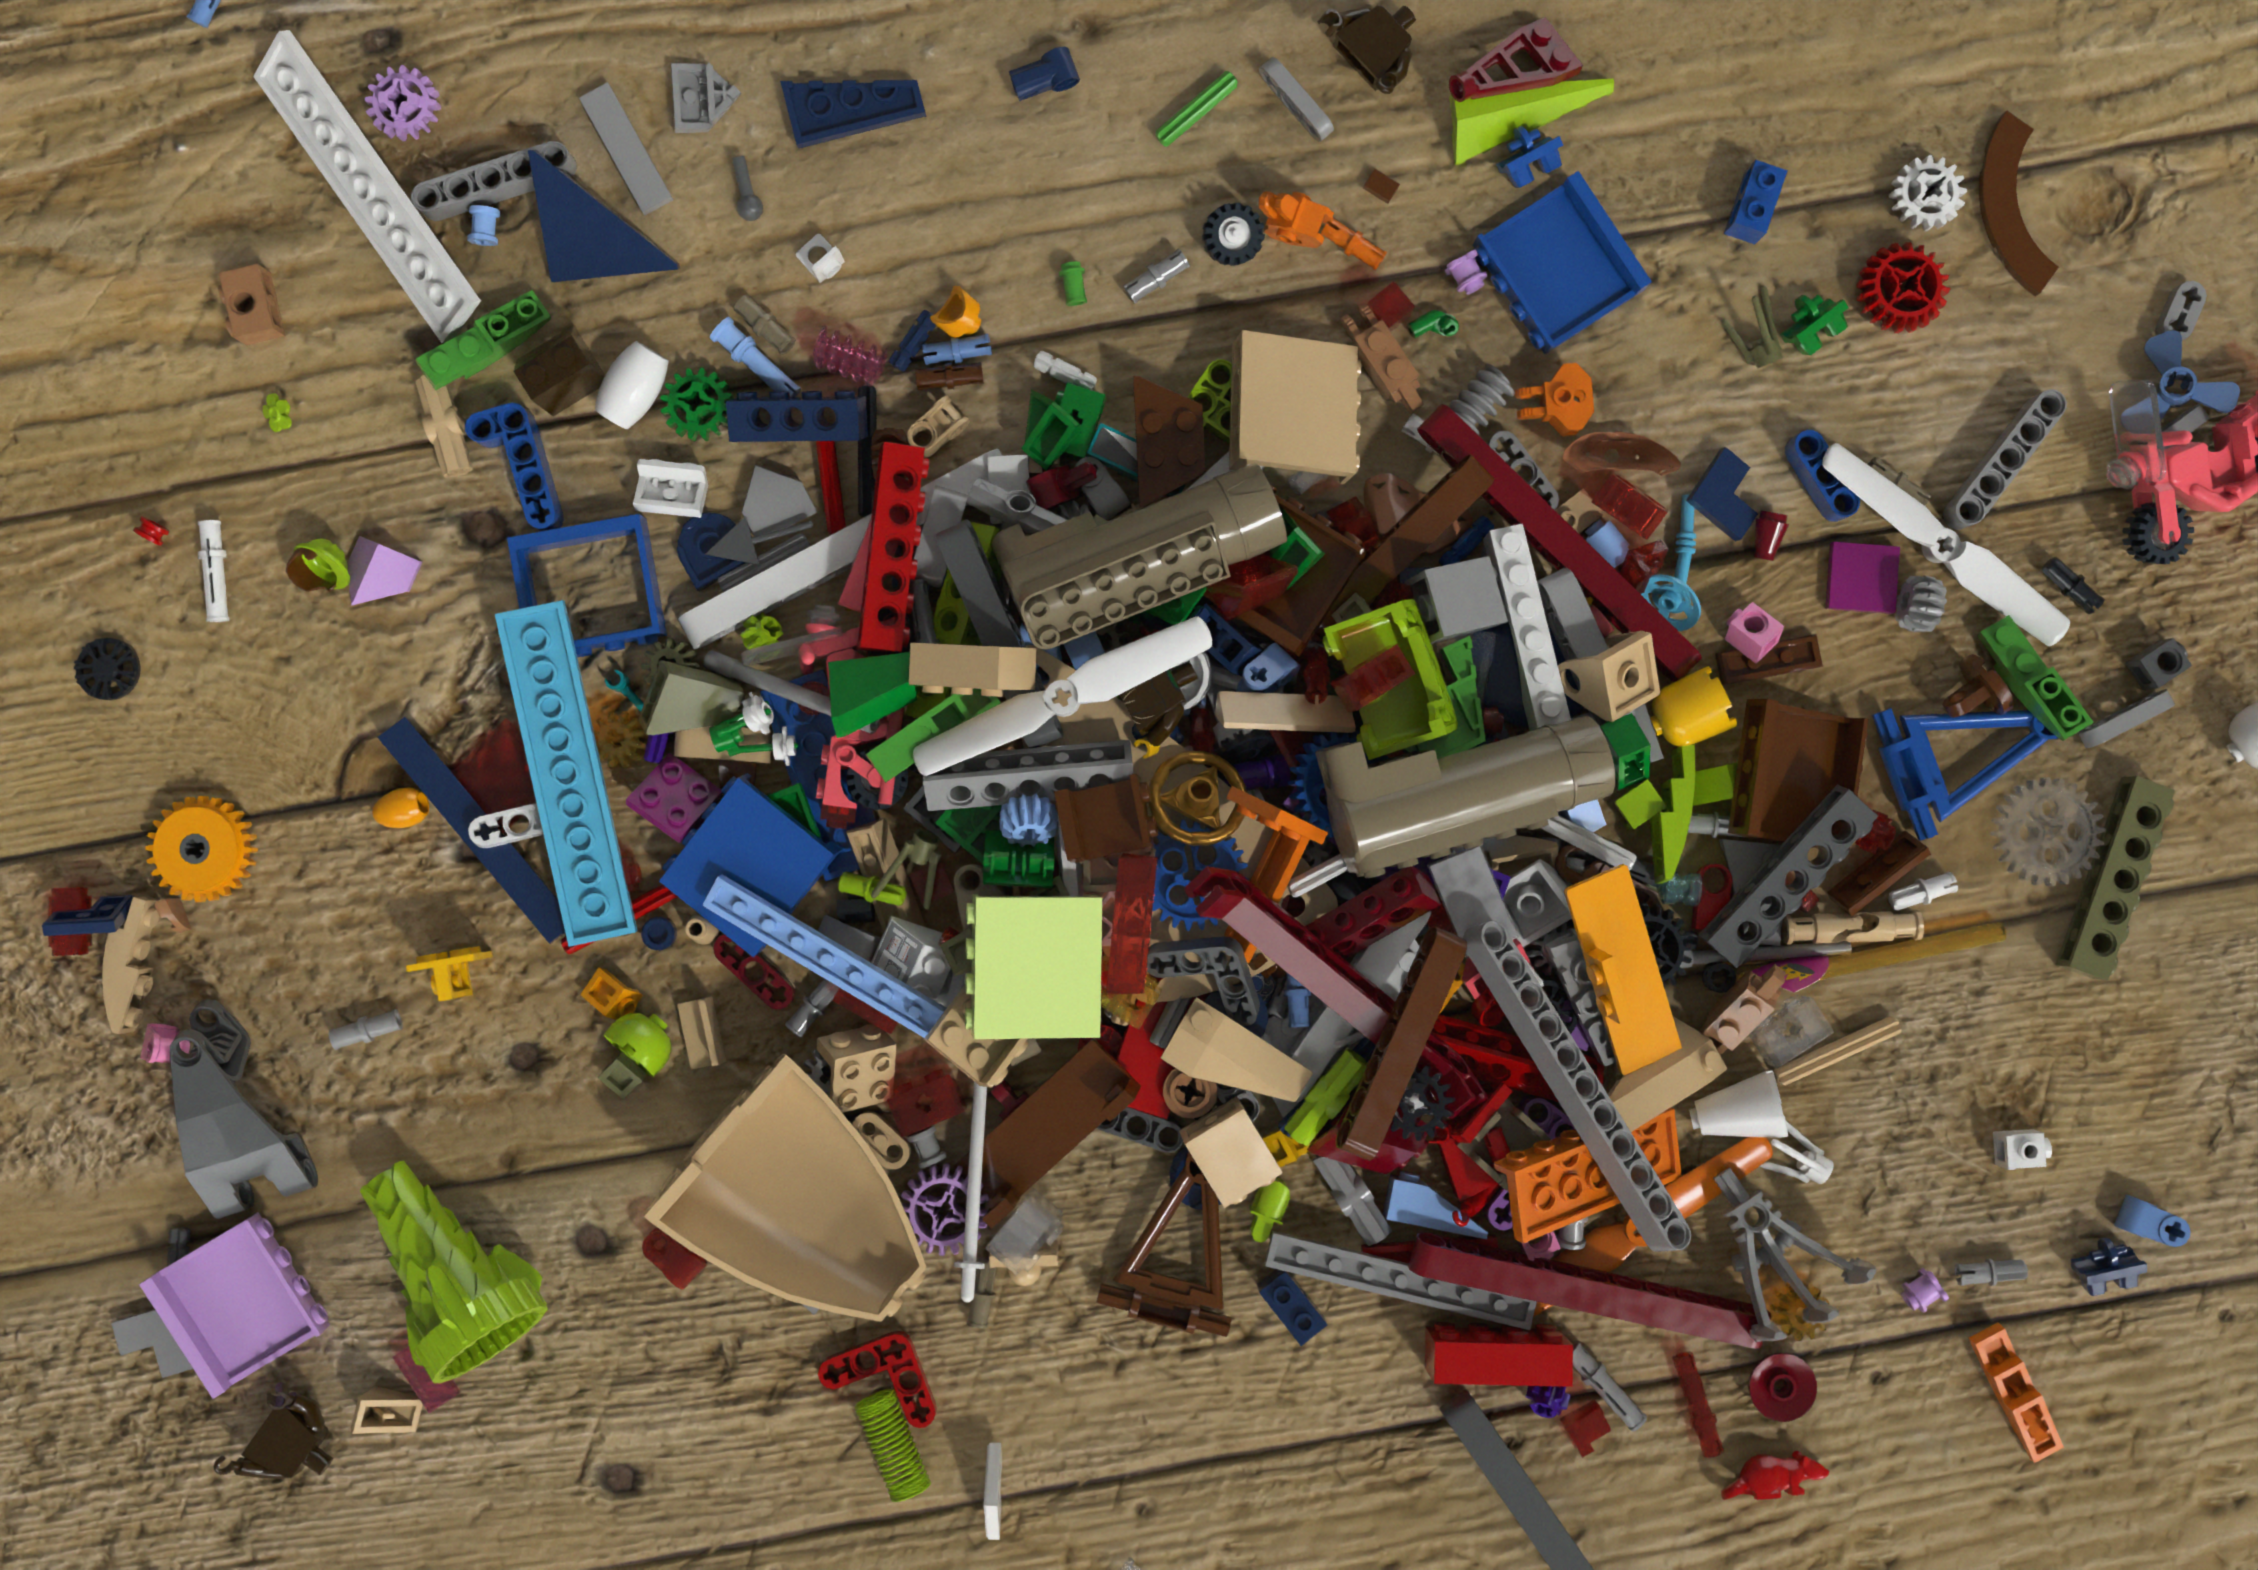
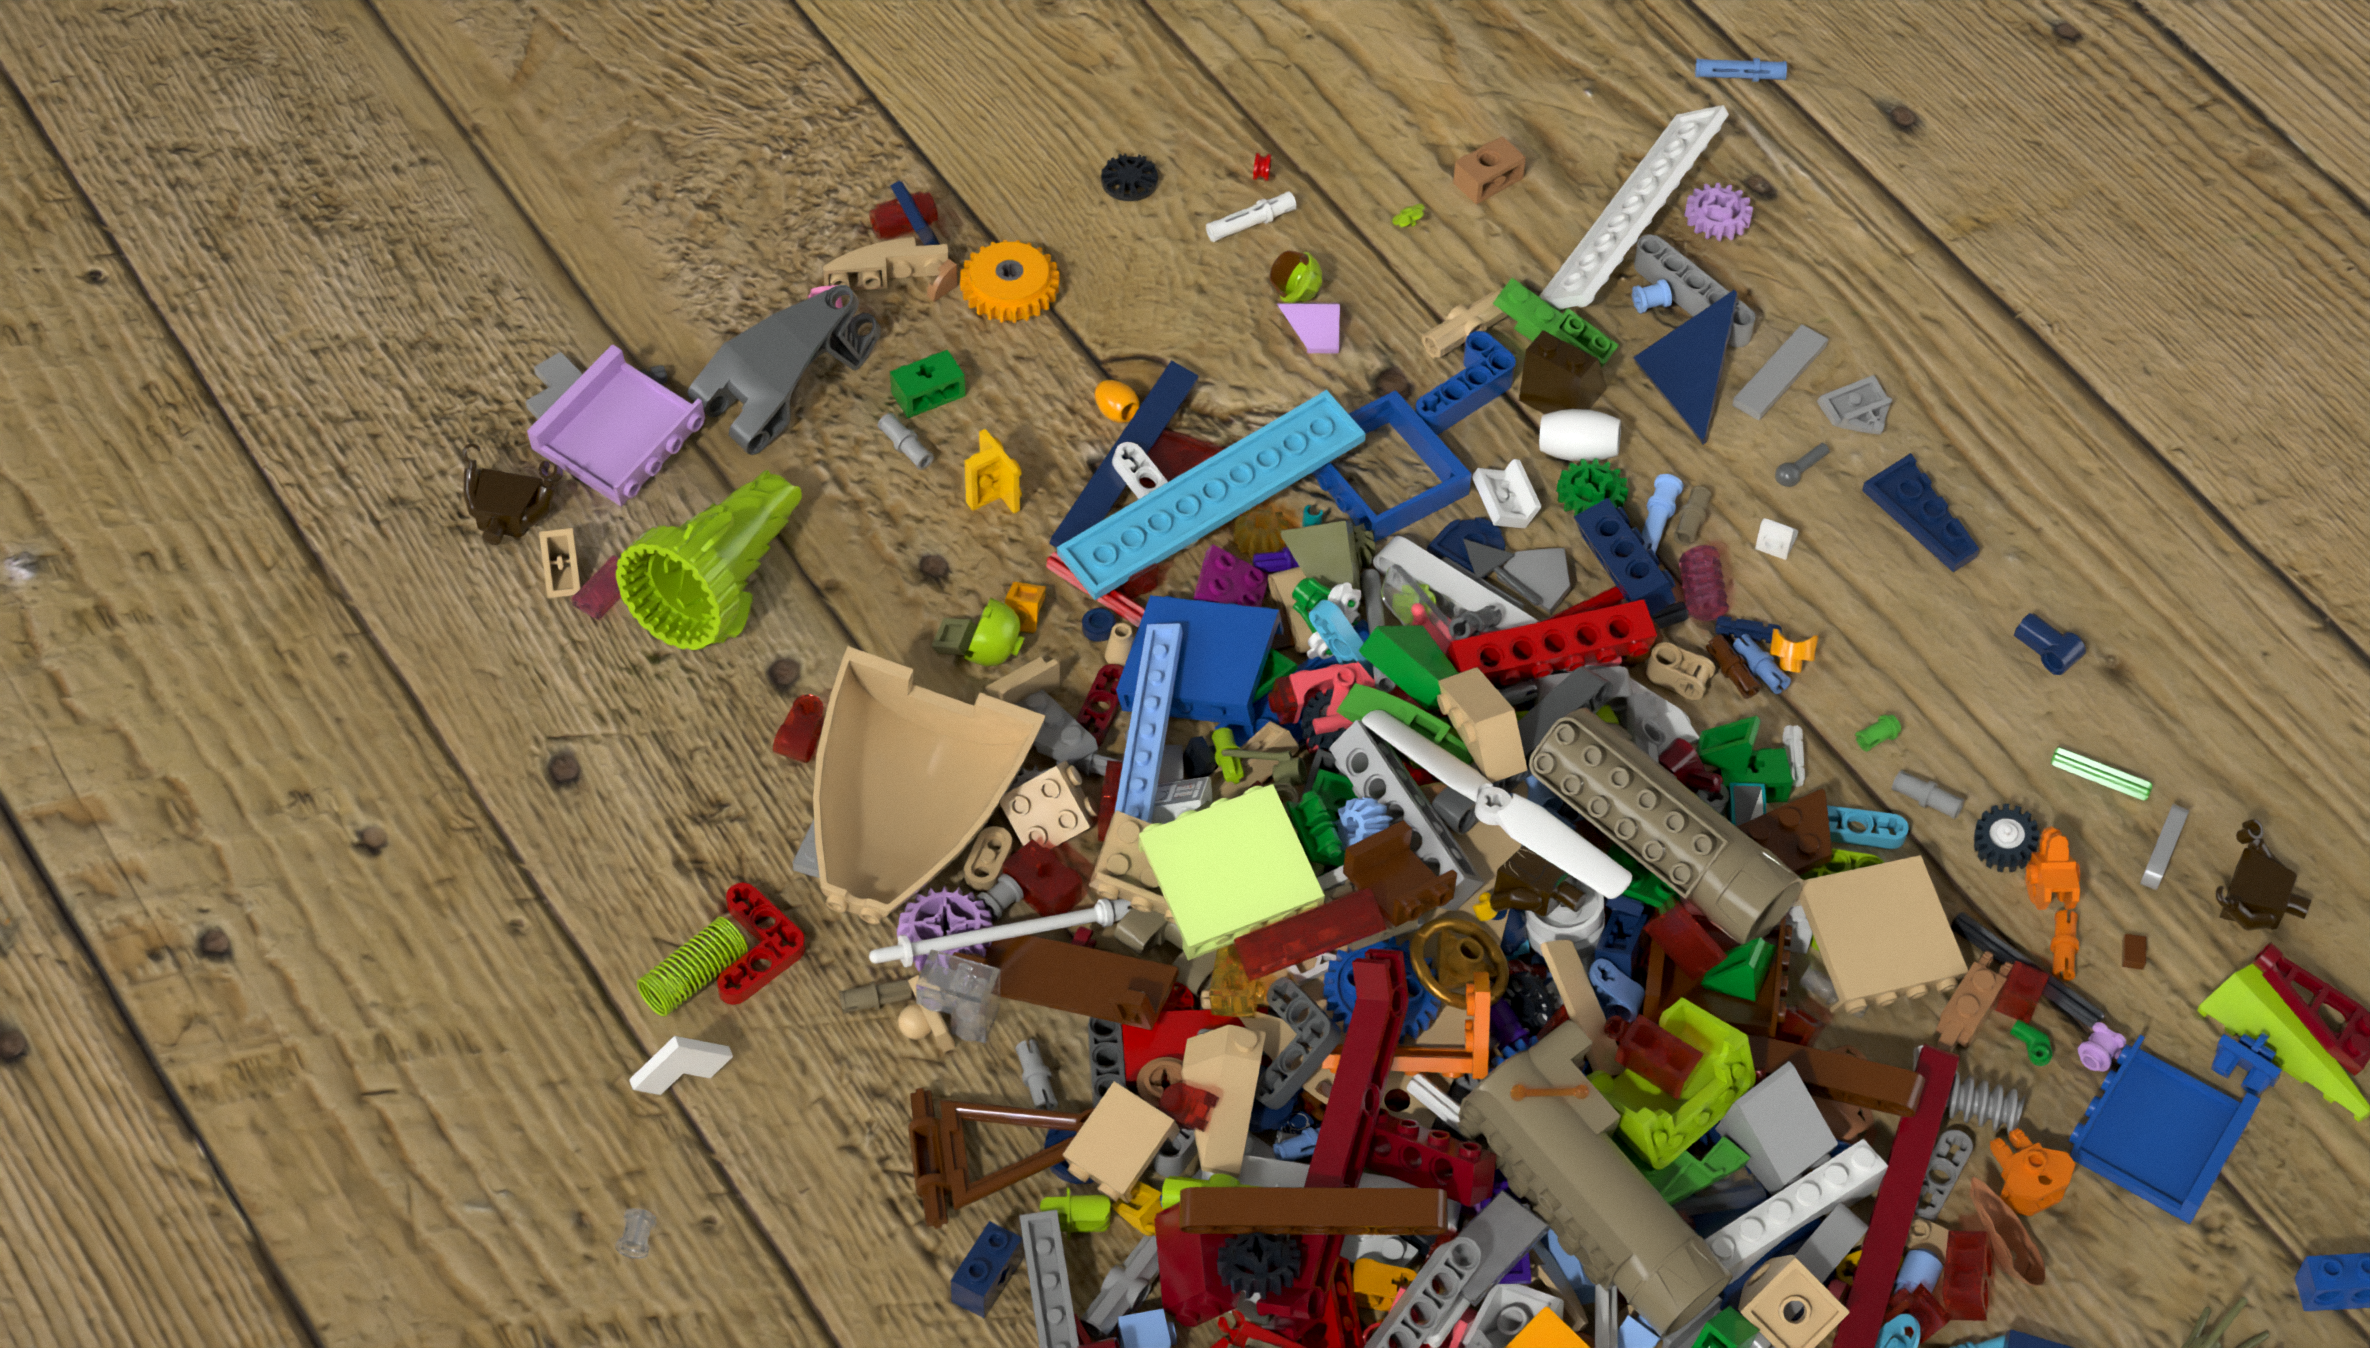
camera: 60 degrees right, 35 degrees down
none -> green brick [890,349,966,418]
none -> light grey wing [1014,689,1098,765]
none -> light grey pin [1015,1039,1058,1111]
none -> clear red plate [1159,1083,1220,1133]
none -> medium azure beam [1309,600,1374,679]
none -> dark grey pin [1449,605,1502,640]
none -> clear orange hinge [1510,1084,1589,1102]
none -> medium azure beam [1827,805,1909,849]
none -> black axle [1951,912,2105,1029]

